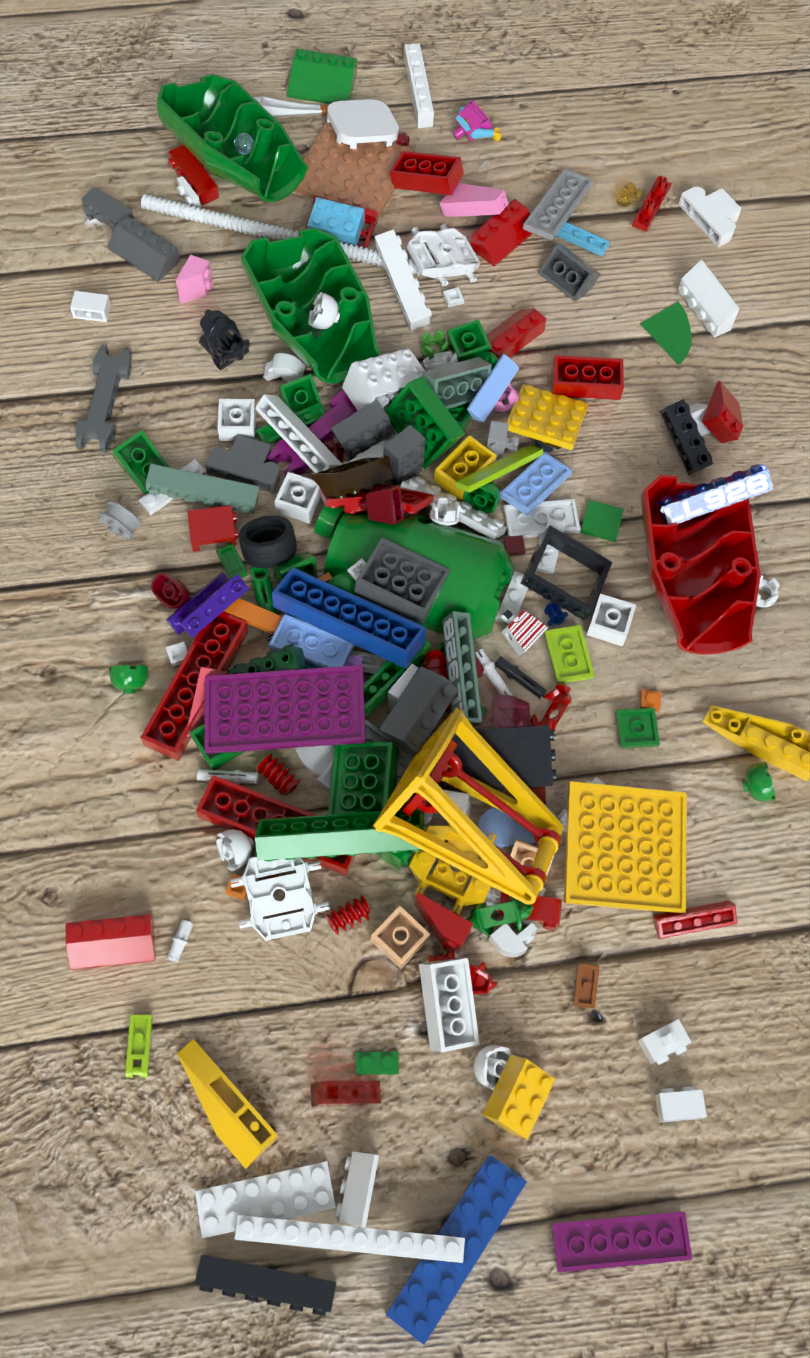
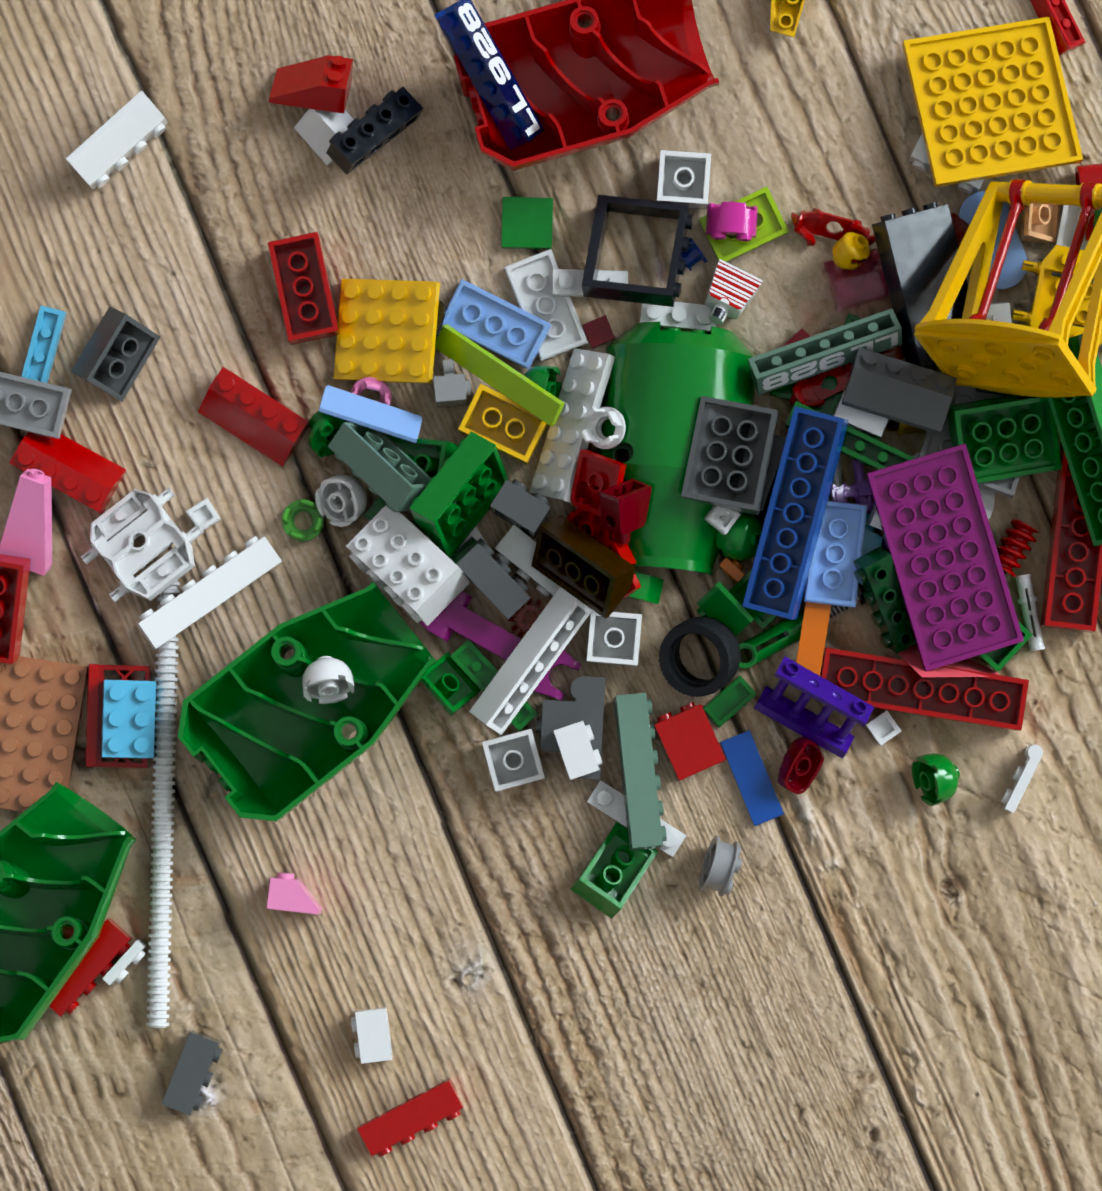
camera: 100 degrees left, 20 degrees up
dark grey piece [75,344,132,453] -> none
dark grey slope [108,215,180,282] -> none
black helmet [199,309,250,370] -> none
clear light blue piece [233,133,254,155] -> none
white brick [263,353,305,382] -> none
green slope [447,319,491,362] -> none
white pin [475,649,514,702] -> none
black pin [495,656,547,699] -> none
green plate [615,708,660,749] -> none
green sticker [640,301,692,365] -> none
orange plate [640,689,661,712] -> none
none -> red brick [357,1078,464,1157]
none -> white brick [553,721,603,780]
none -> dark pink cylinder [705,202,758,241]
none -> blue piece [720,730,784,826]
none -> yellow head [832,232,870,270]
none -> white plate [1001,745,1043,813]

